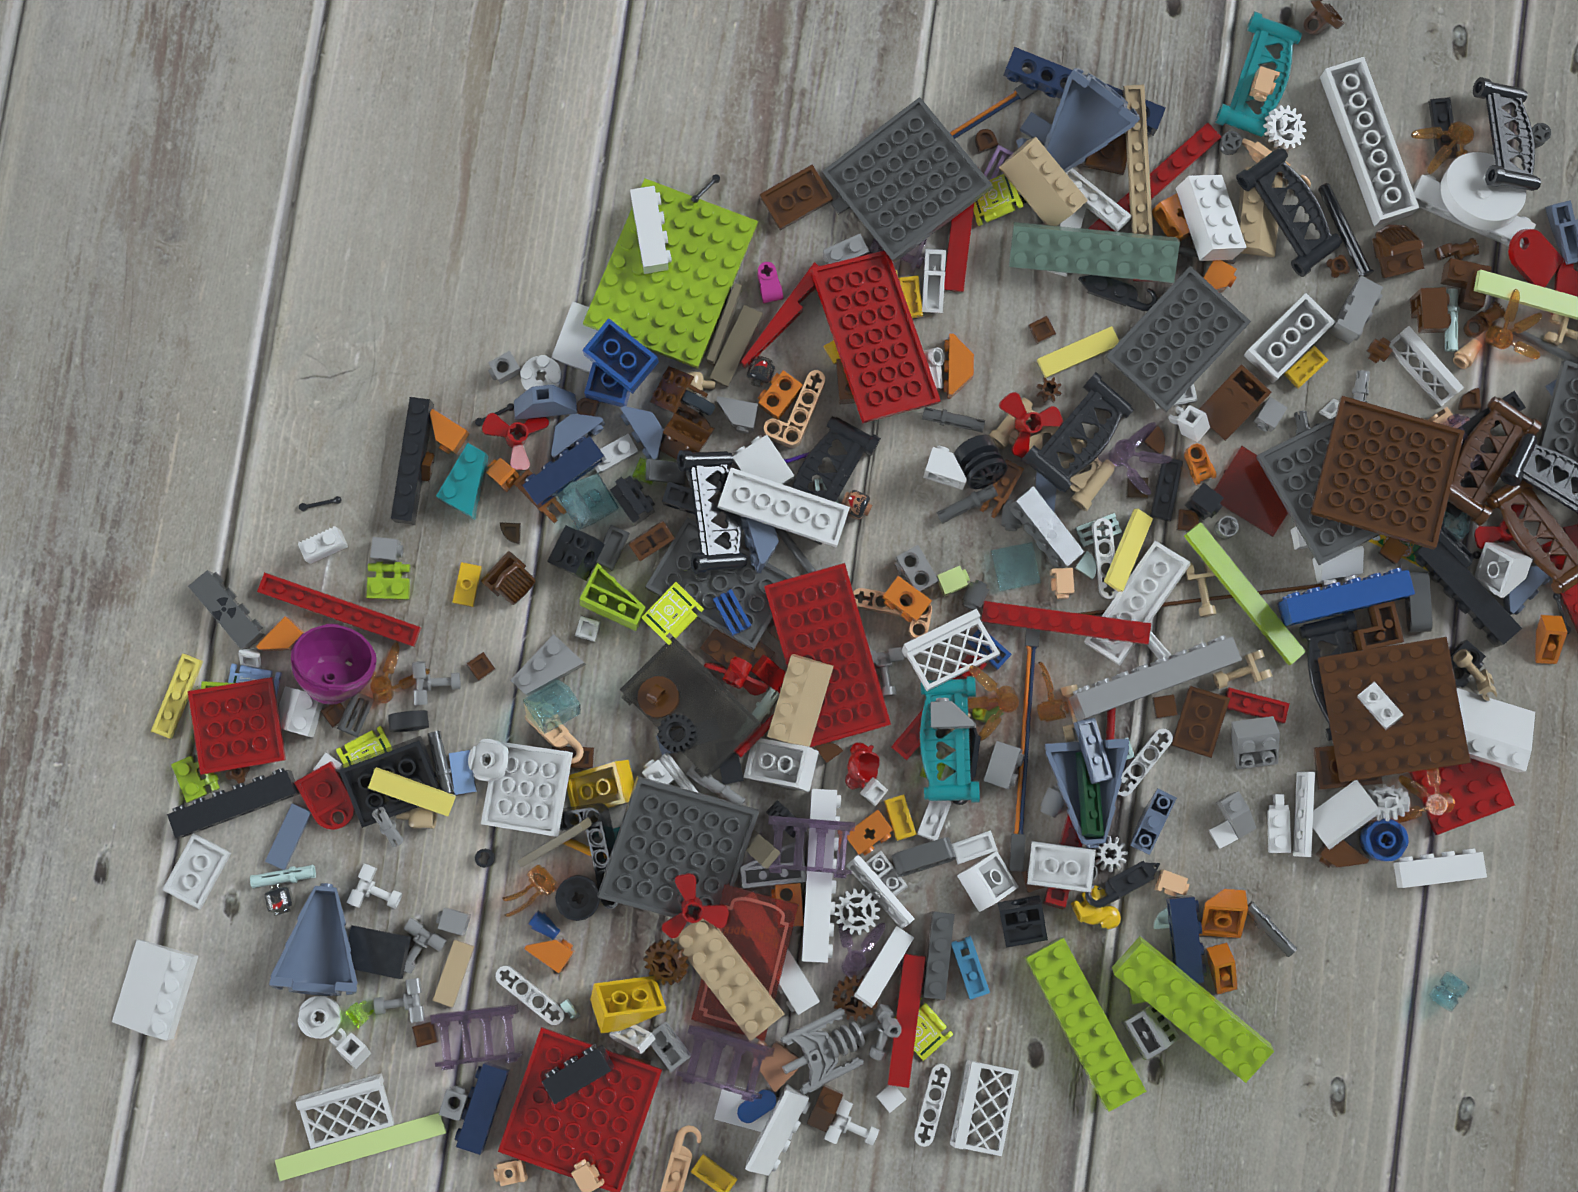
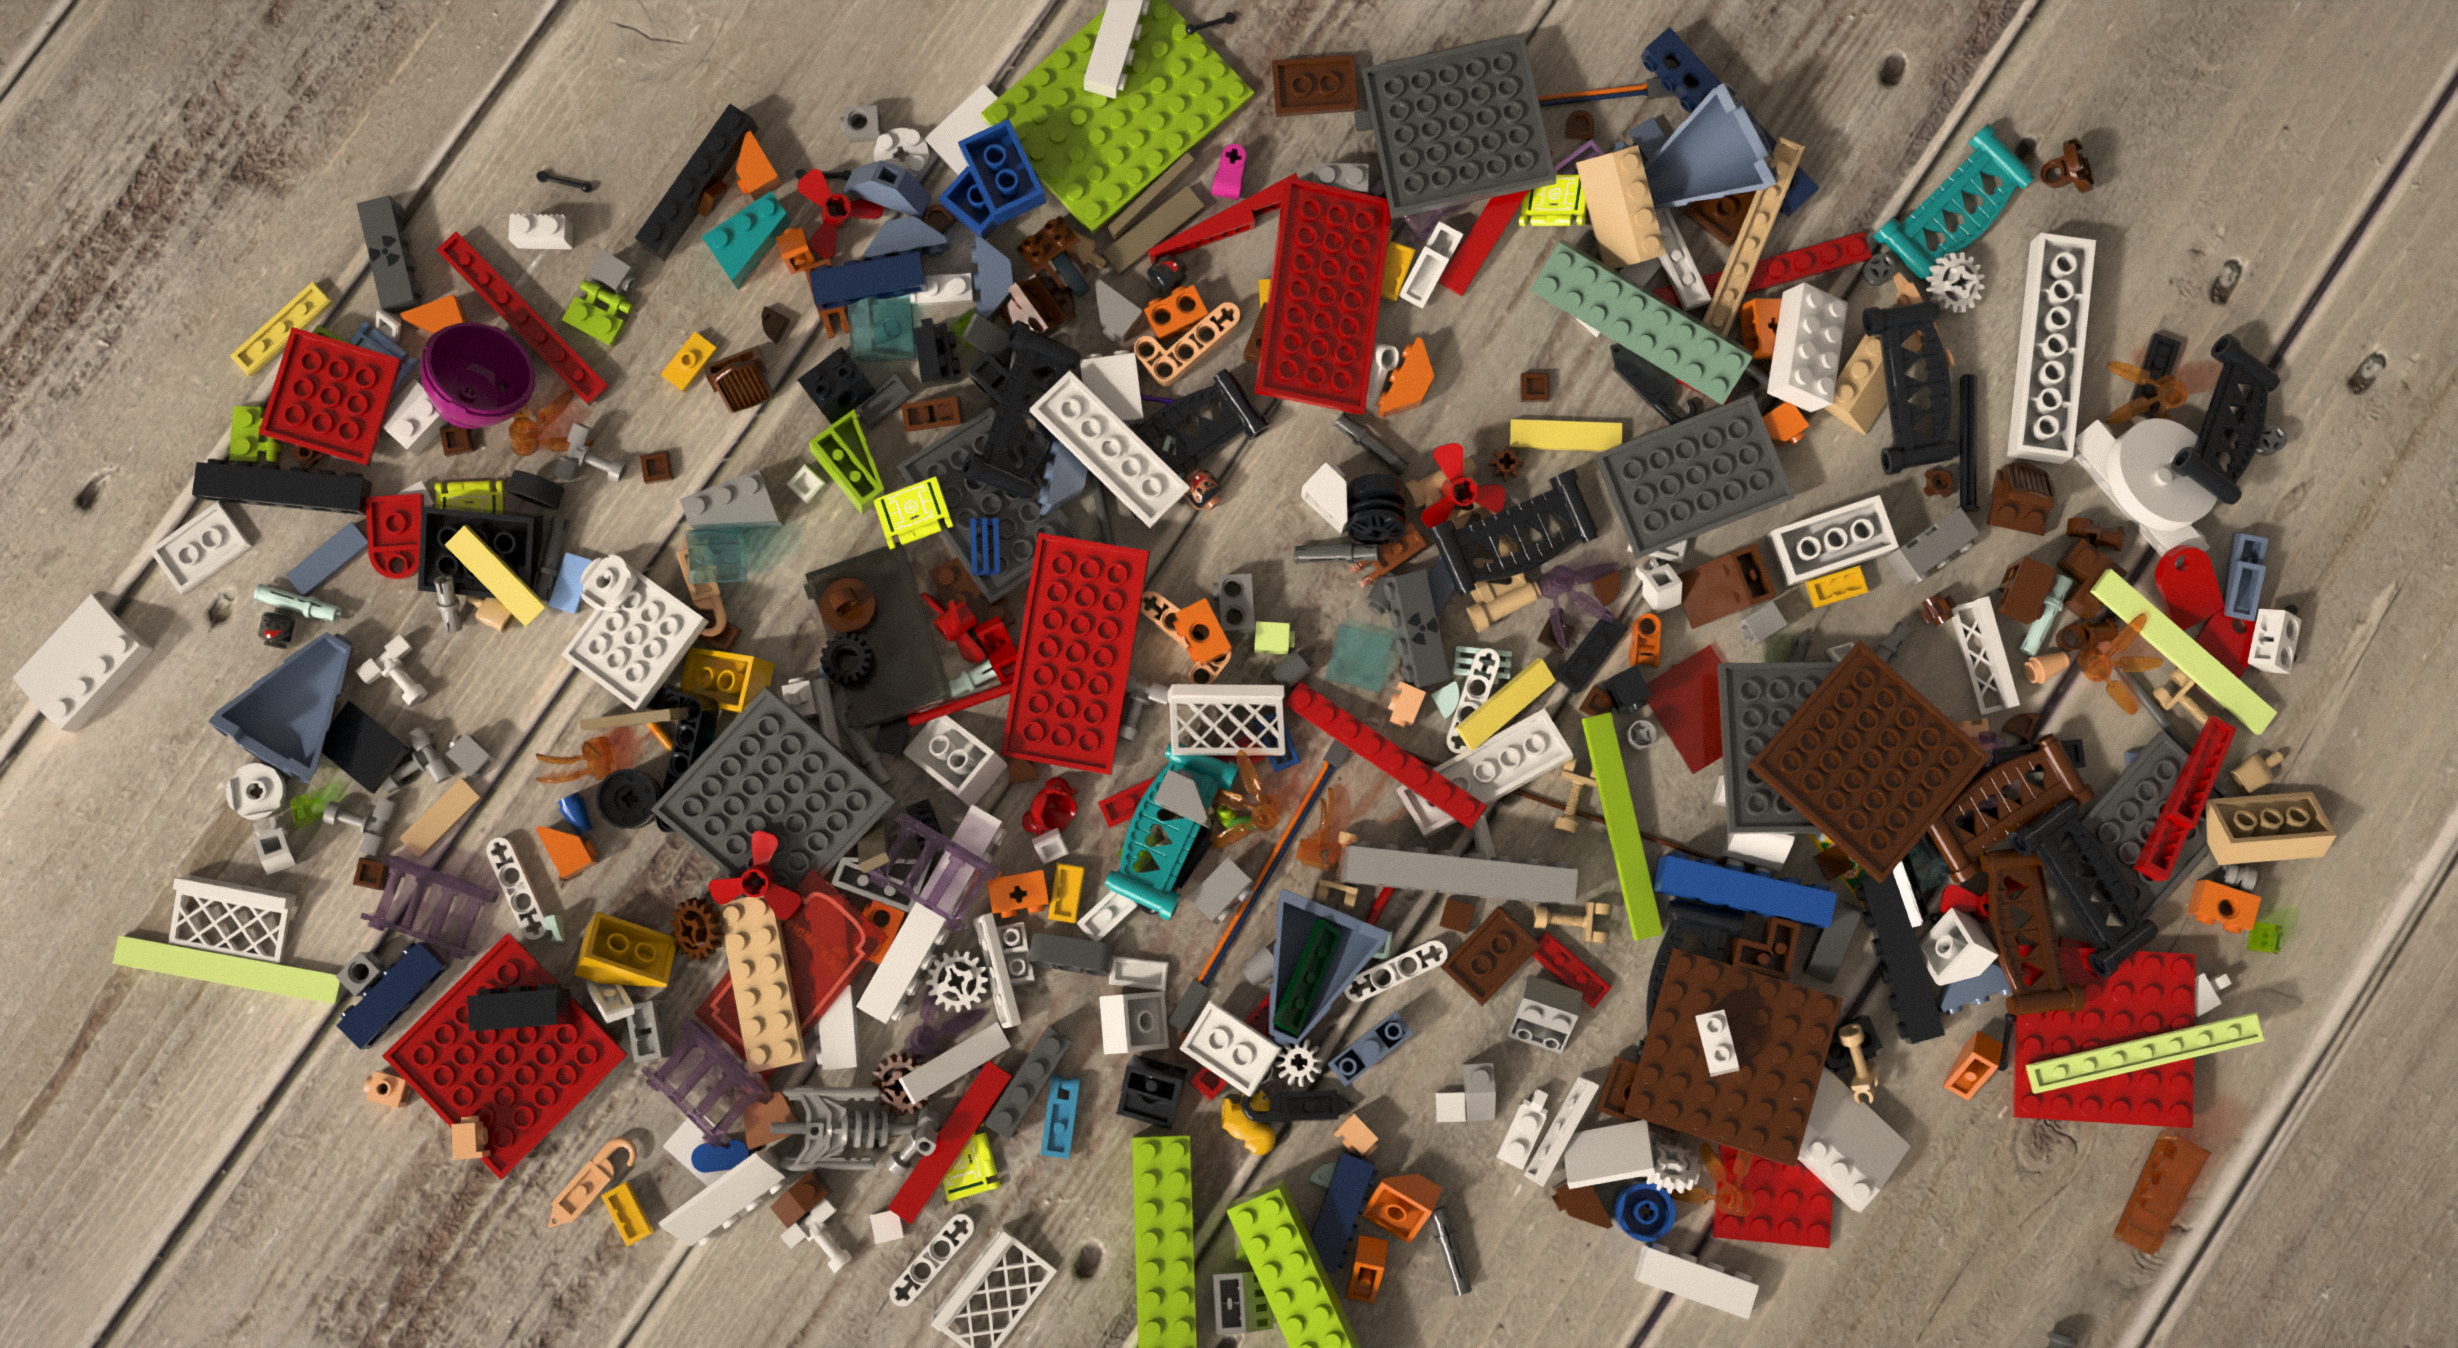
camera: 25 degrees right, 0 degrees up
dark grey tile [337,693,375,737] -> none
black bush [475,848,495,868] -> none
tan slope [767,654,834,747] -> none
sand blue tile [1073,718,1113,784] -> none
light nougat brick [1249,66,1280,102] -> none

